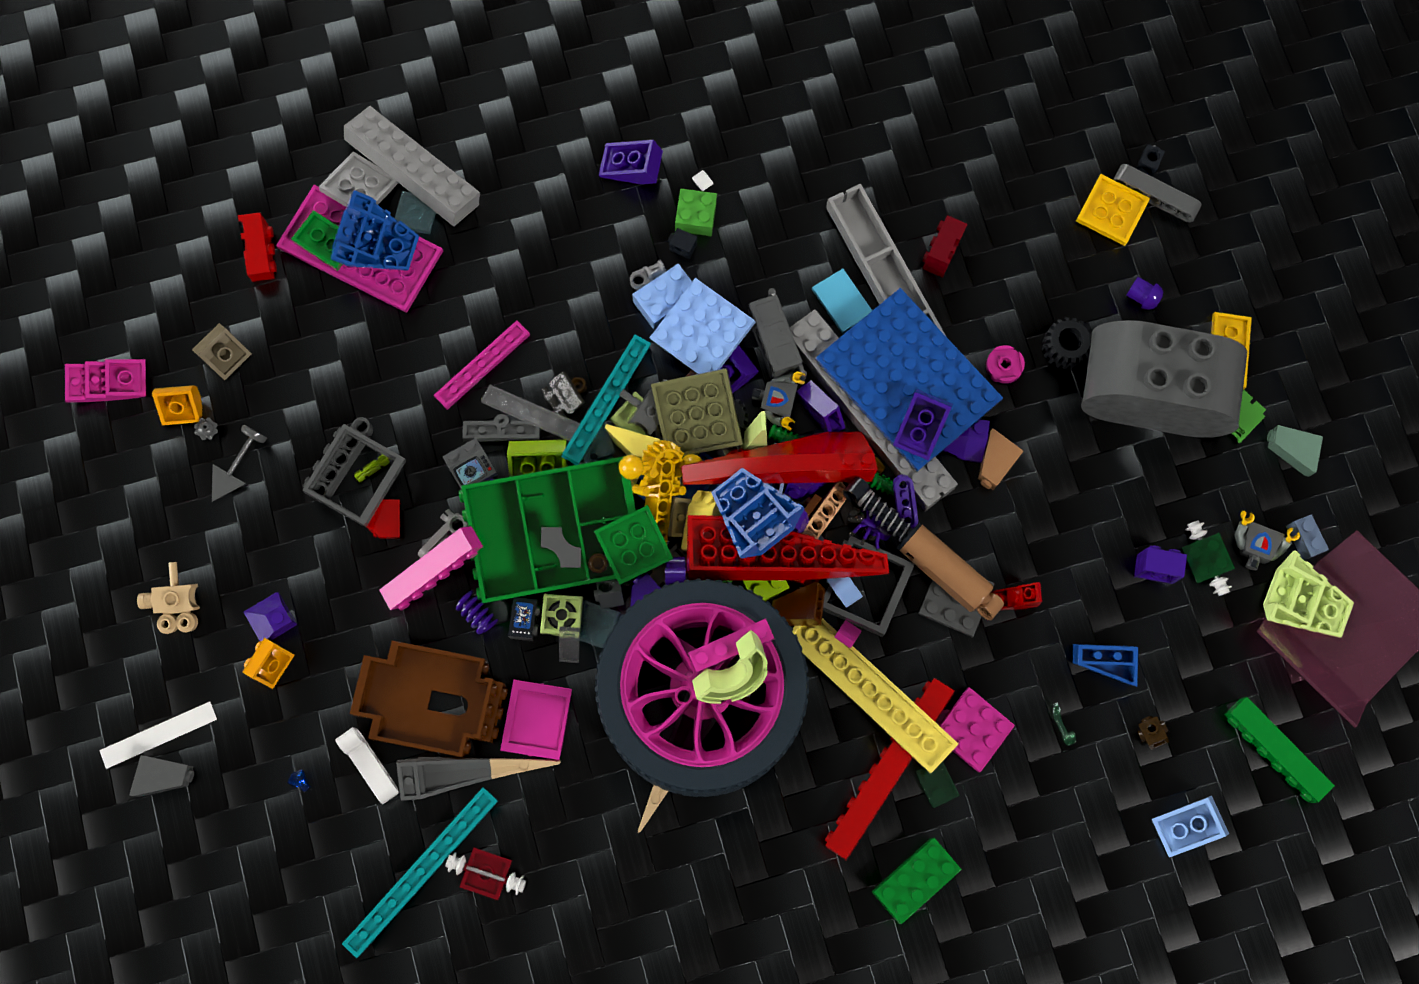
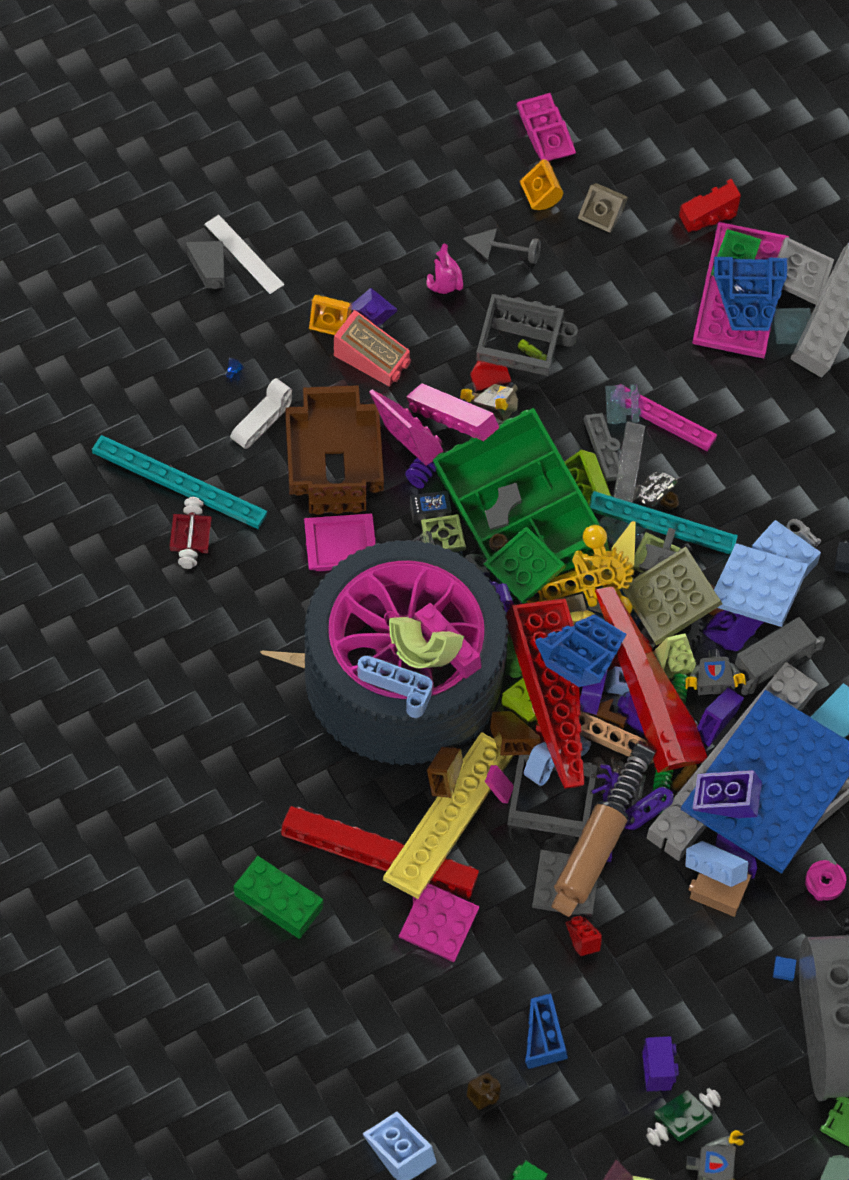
camera: 75 degrees right, 15 degrees down
tan piece [137,562,200,634] -> none
dark grey plant [194,418,218,440] -> none
dark grey plate [396,757,561,801] -> none
dark grey slope [443,438,498,490] -> none
clear green plate [915,762,960,808] -> none
clear green piece [1053,703,1076,746] -> none
none -> slope [334,310,411,387]
none -> light blue beam [357,656,433,718]
none -> dark pink slope [369,390,443,466]
none -> dark pink hair [426,243,463,294]
none -> reddish brown slope [427,747,463,798]
none -> dark tan torso [460,382,519,421]
none -> clear light blue plate [606,384,641,424]
none -> light blue brick [686,841,748,887]
none -> blue tile [773,956,796,981]

